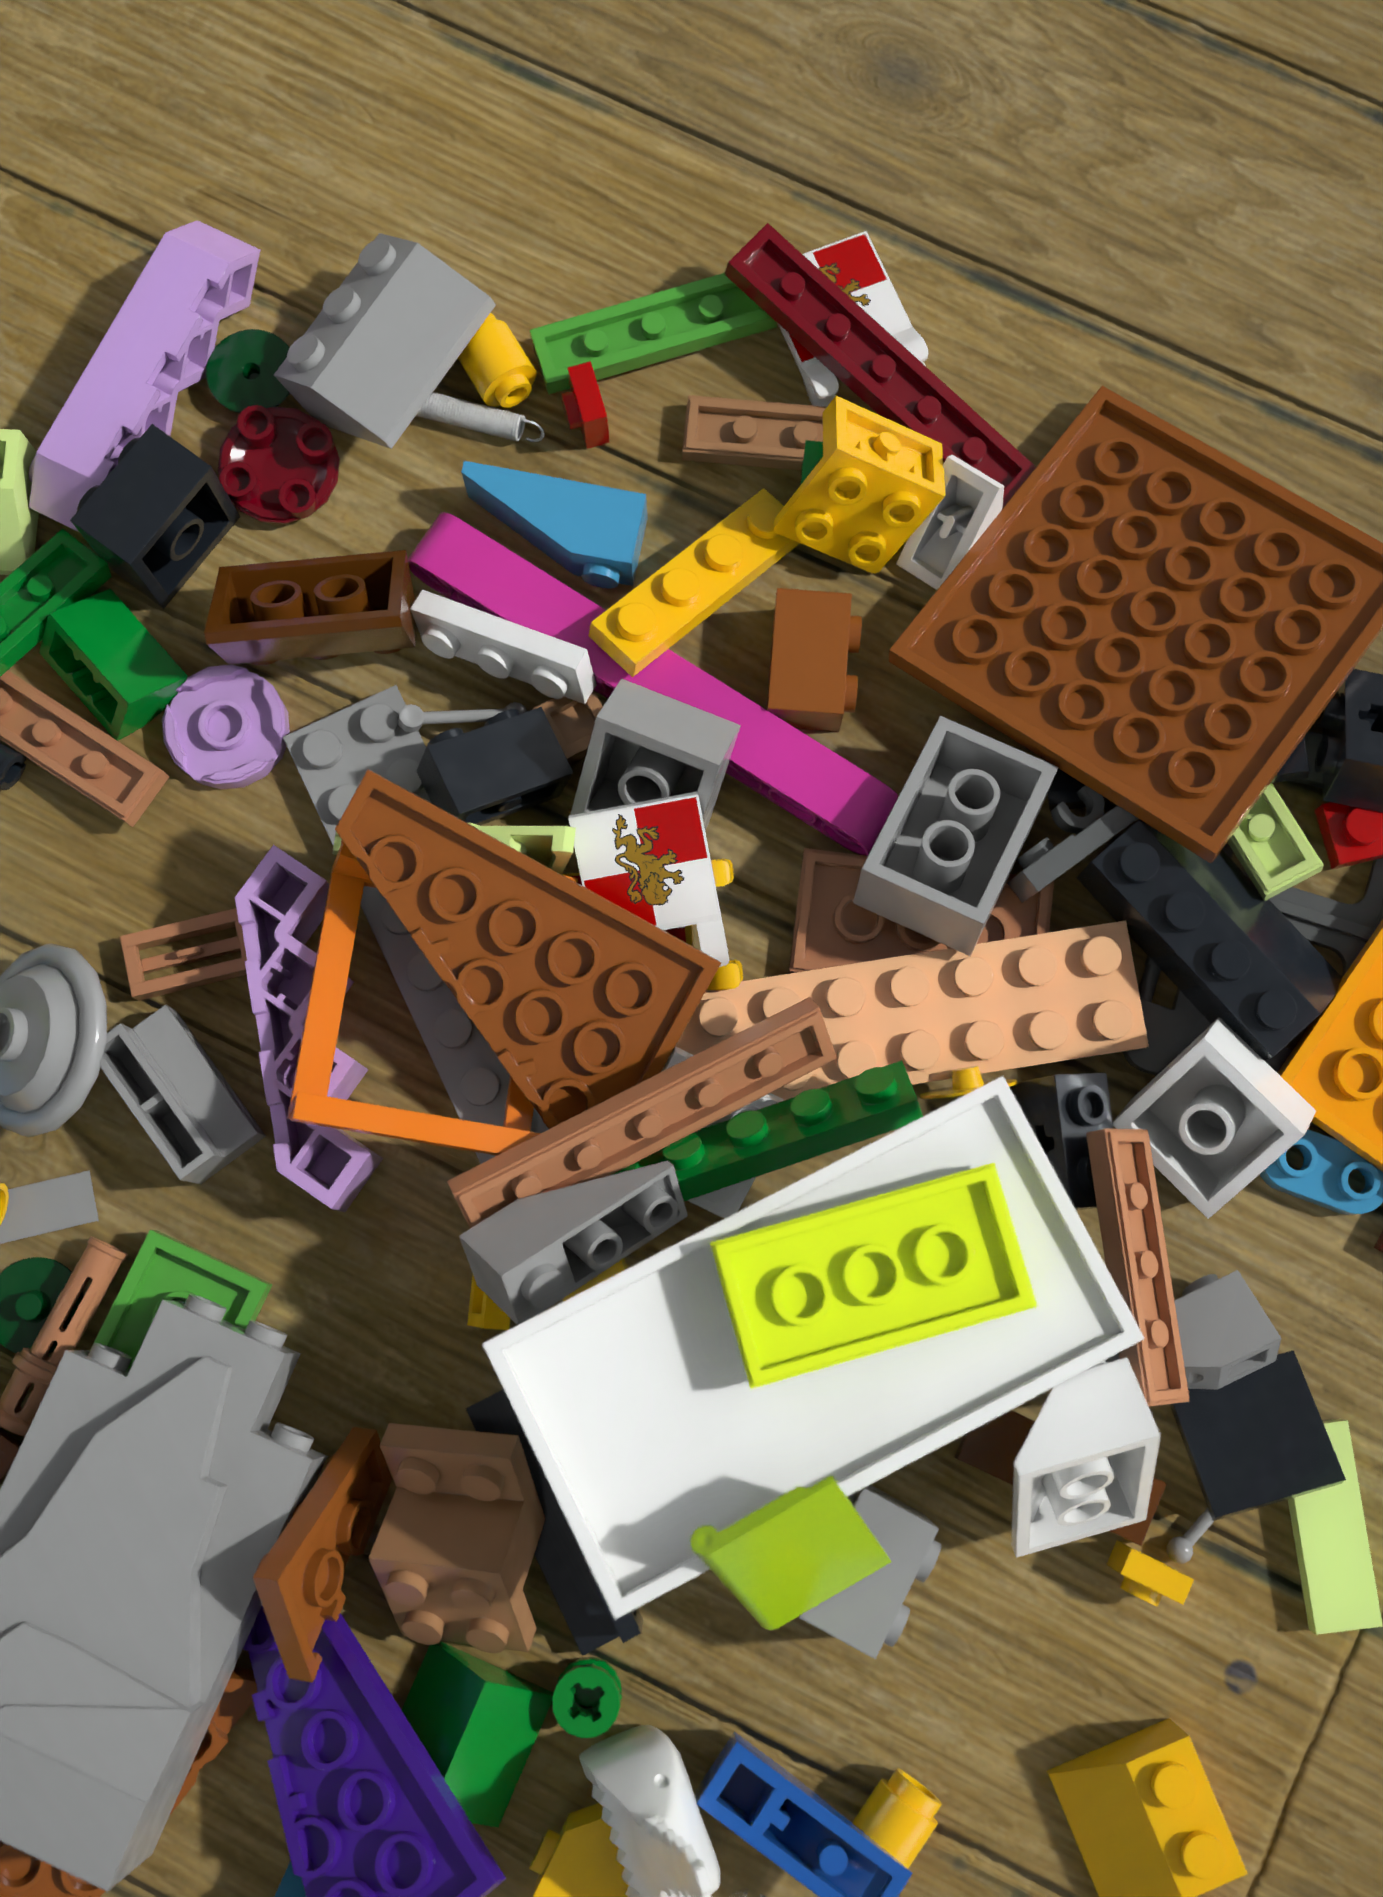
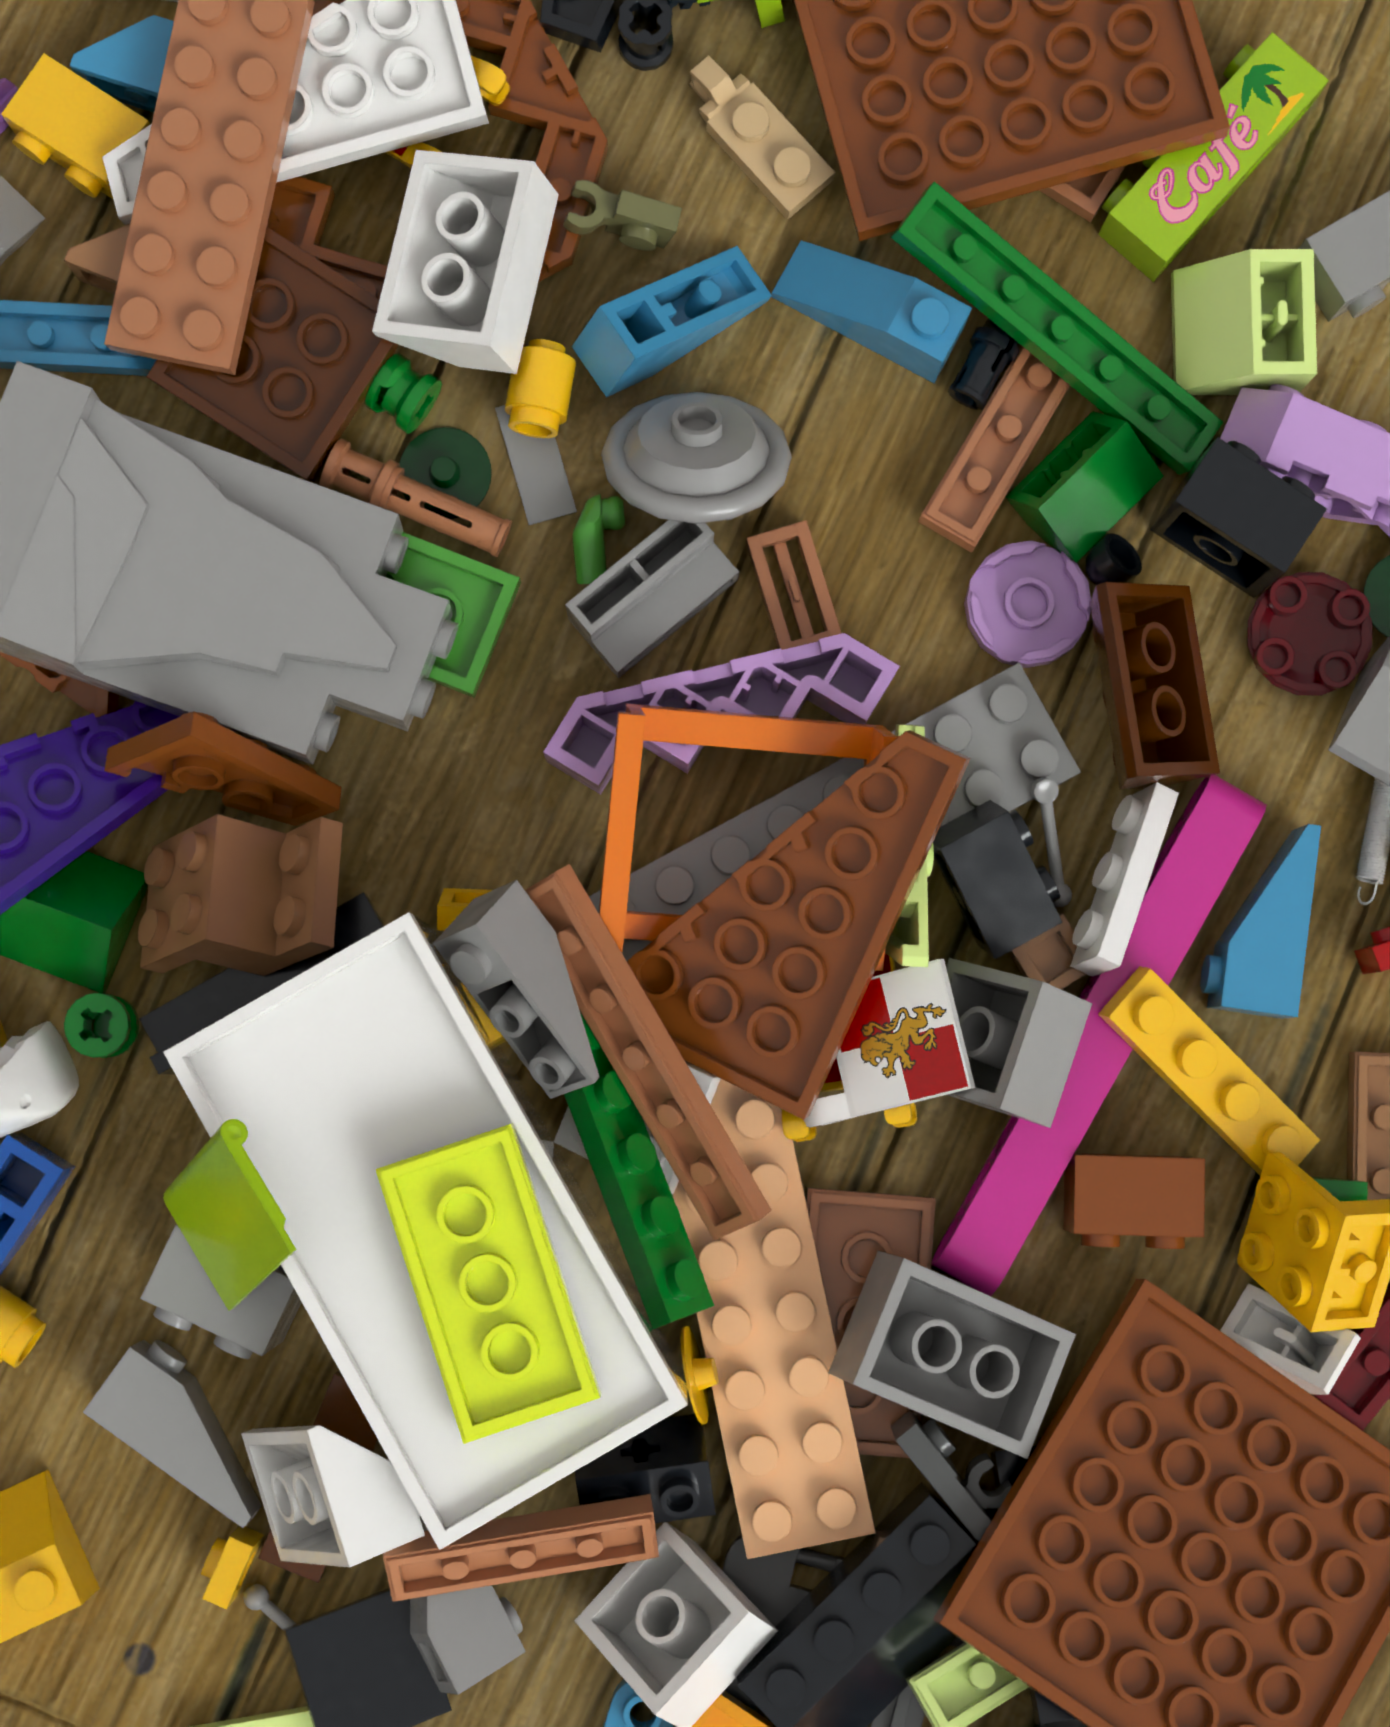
camera: 80 degrees right, 5 degrees up
none -> light grey slope [83,1340,262,1528]
none -> bright green arm [572,494,625,584]
none -> black hinge [1085,533,1142,585]

